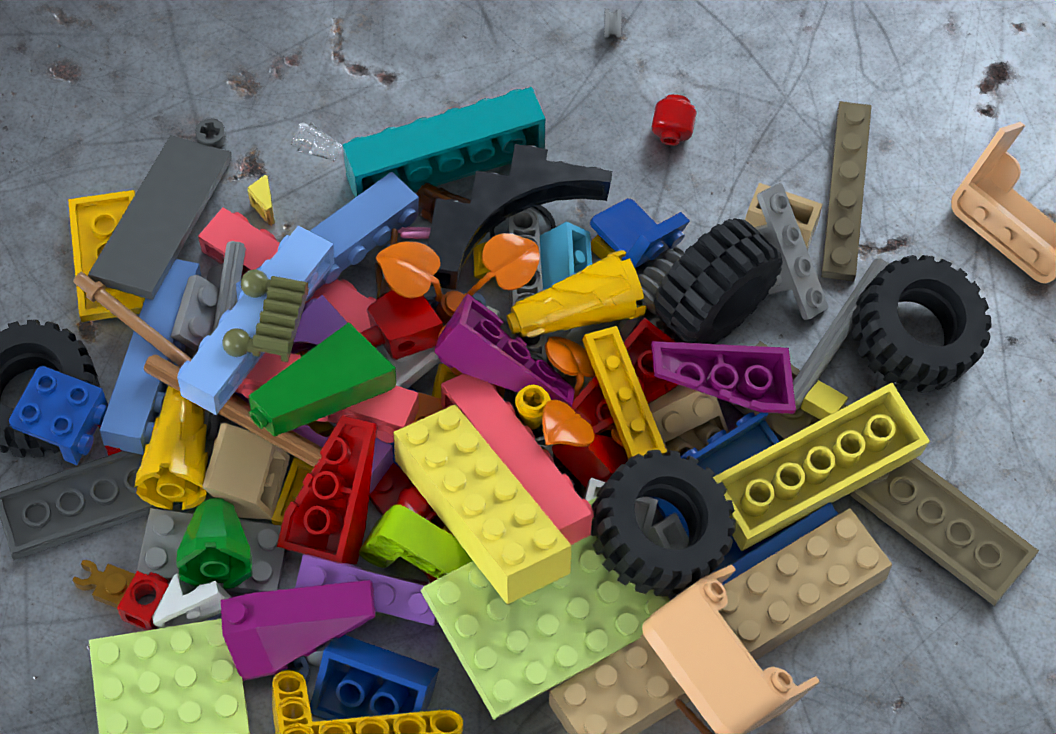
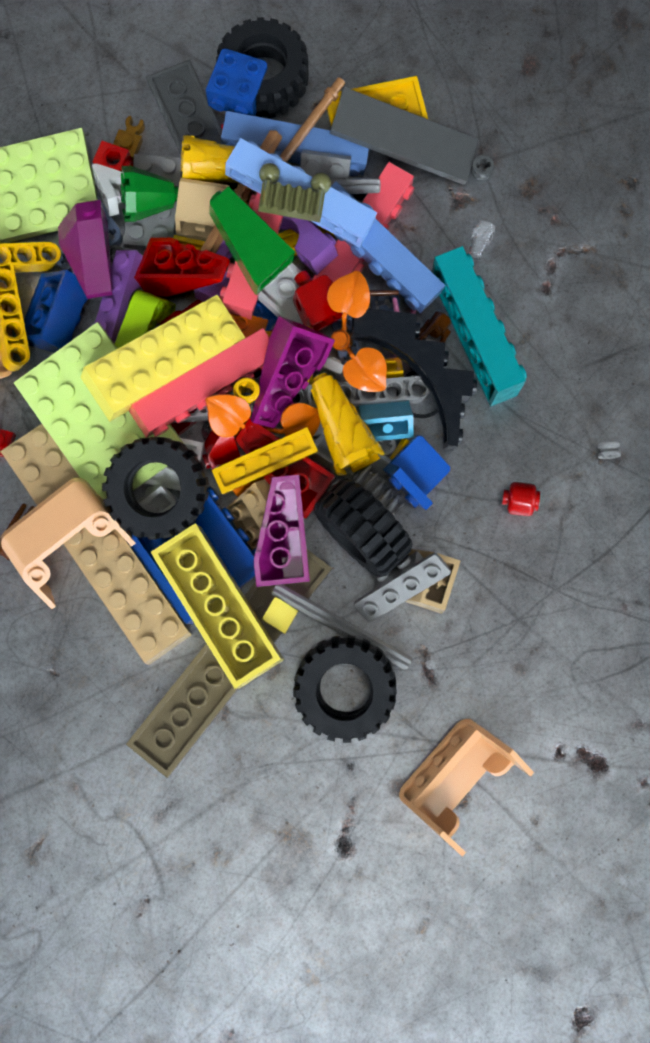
camera: 85 degrees right, 15 degrees up
light yellow slope [247,175,275,225] -> none
dark tan plate [821,101,872,281] -> none

